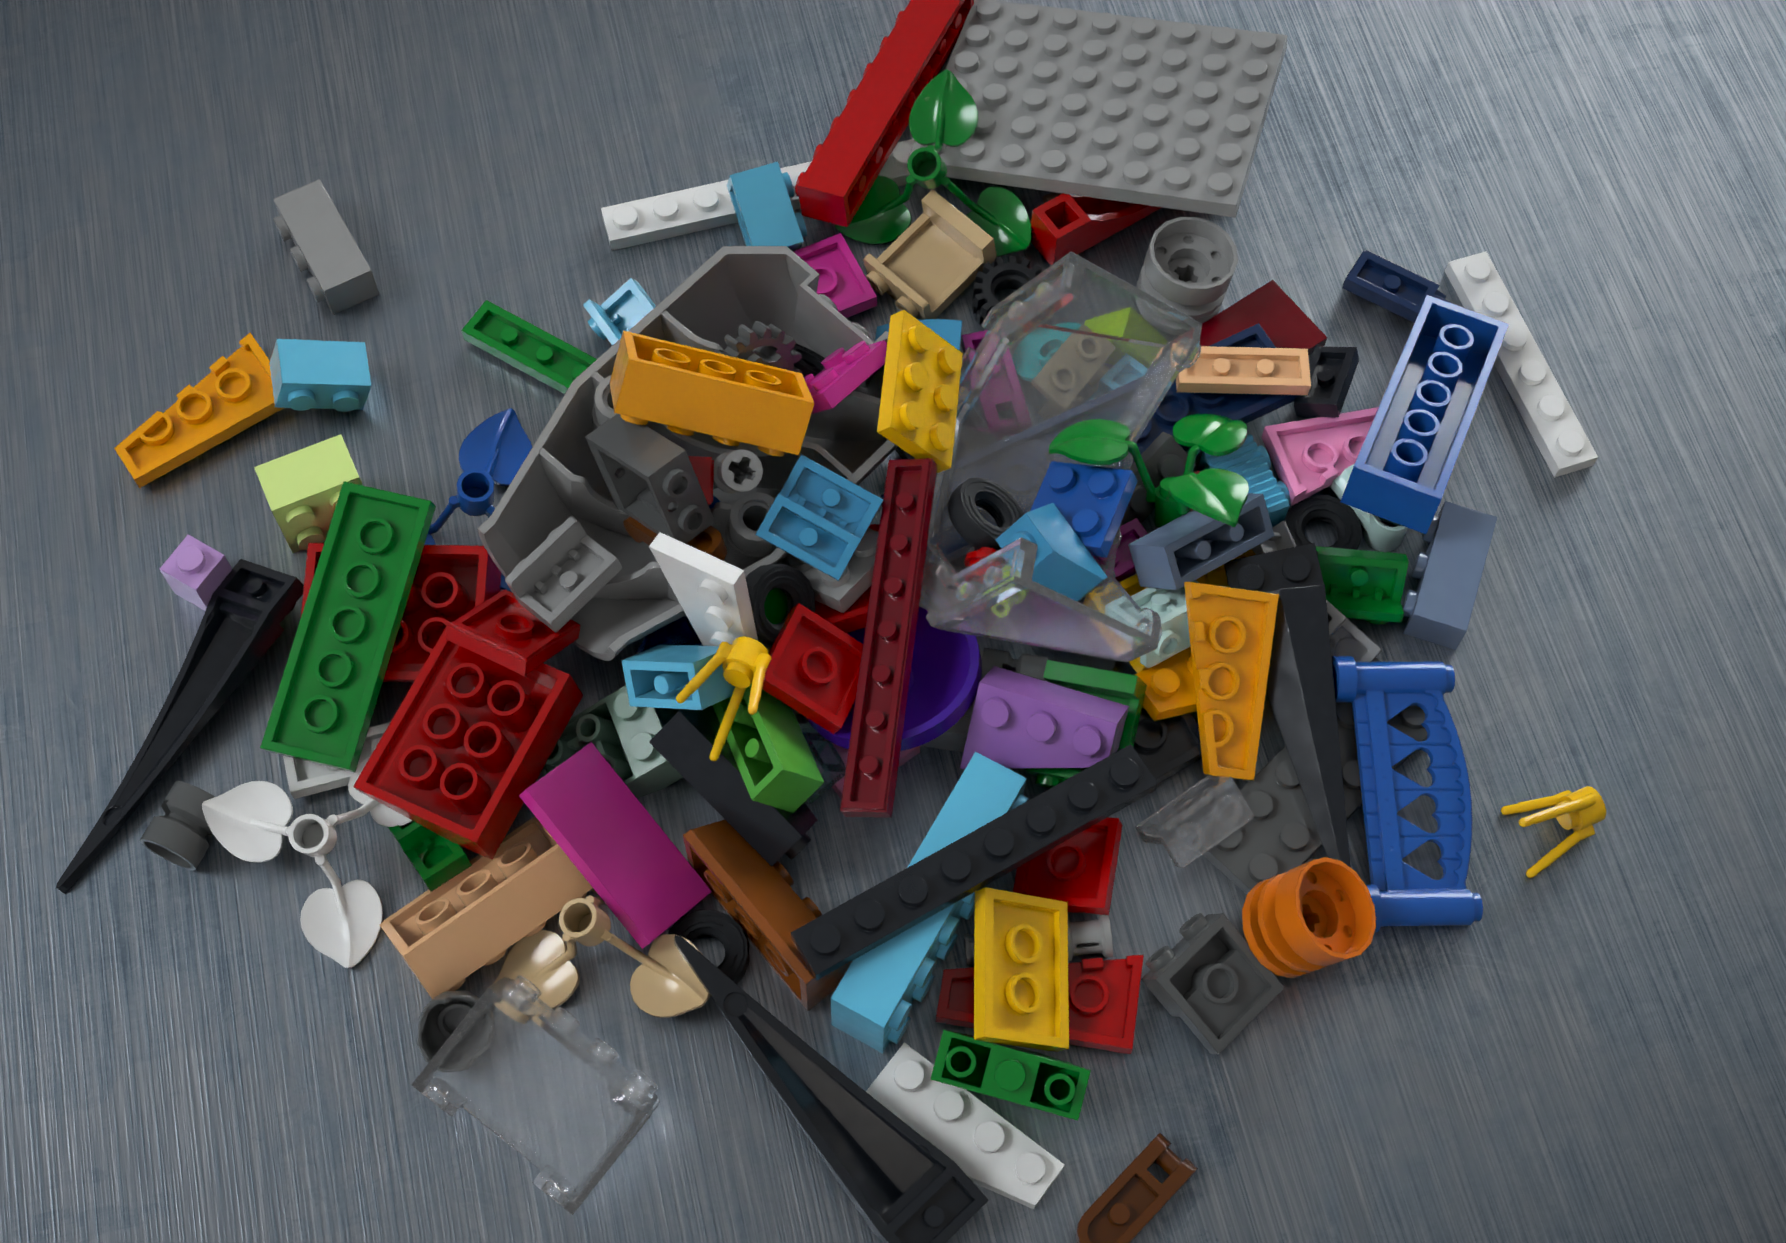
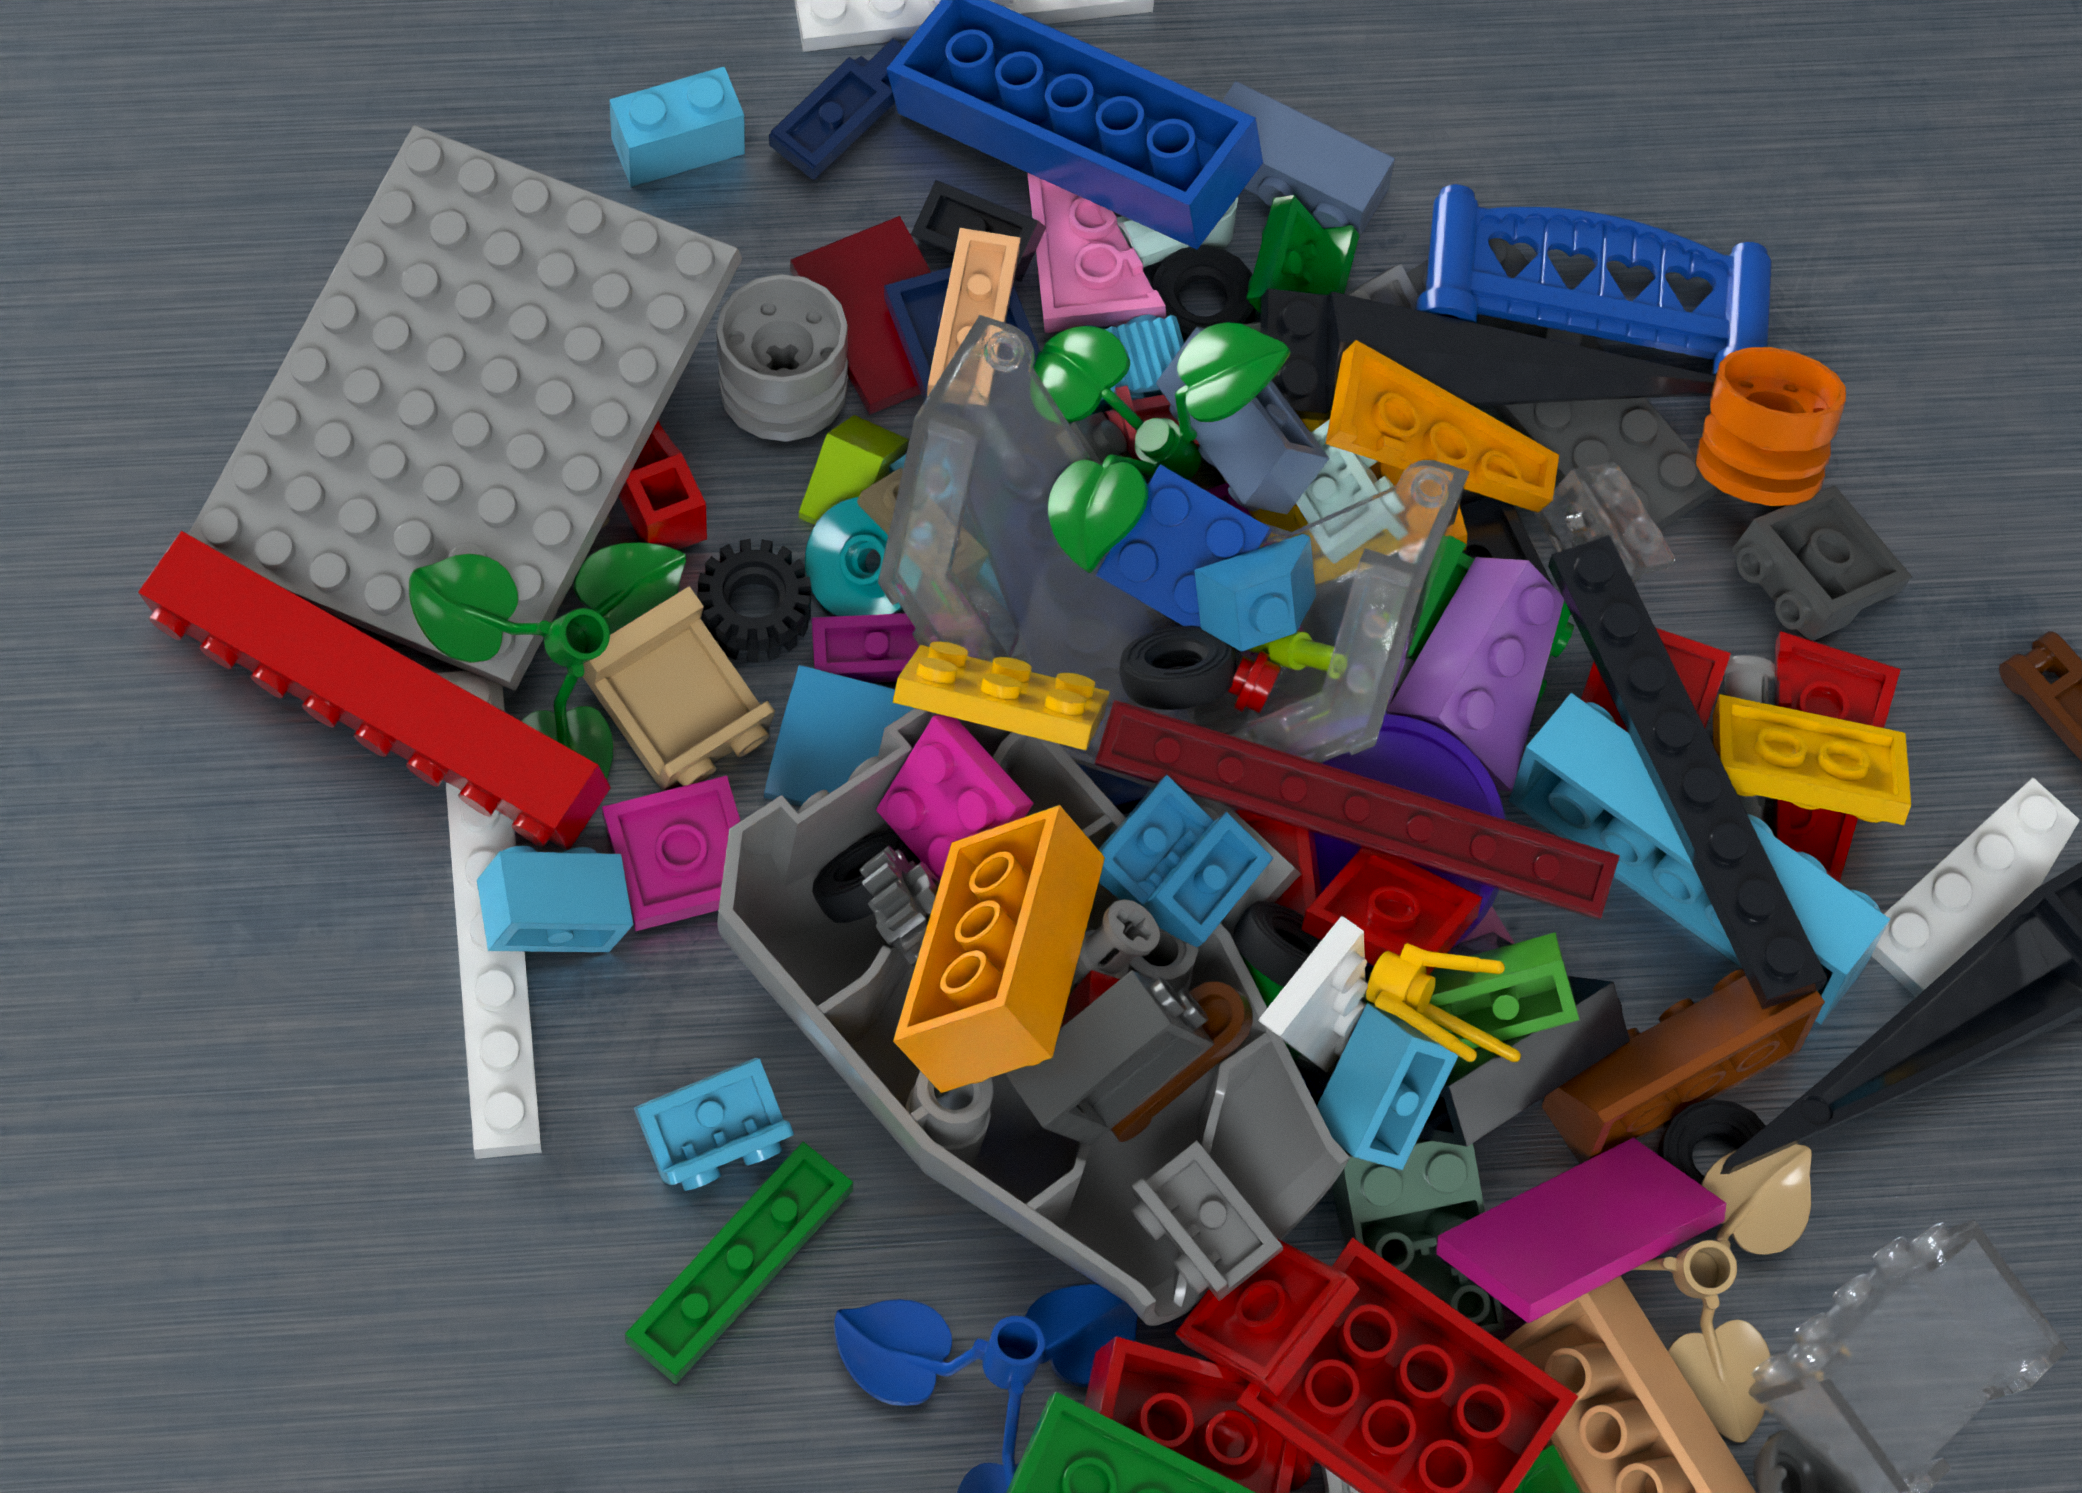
camera: 85 degrees left, 0 degrees up
green slope [931,1029,1091,1121] -> none
yellow plant [1501,786,1606,878] -> none
none -> medium azure brick [609,66,745,187]

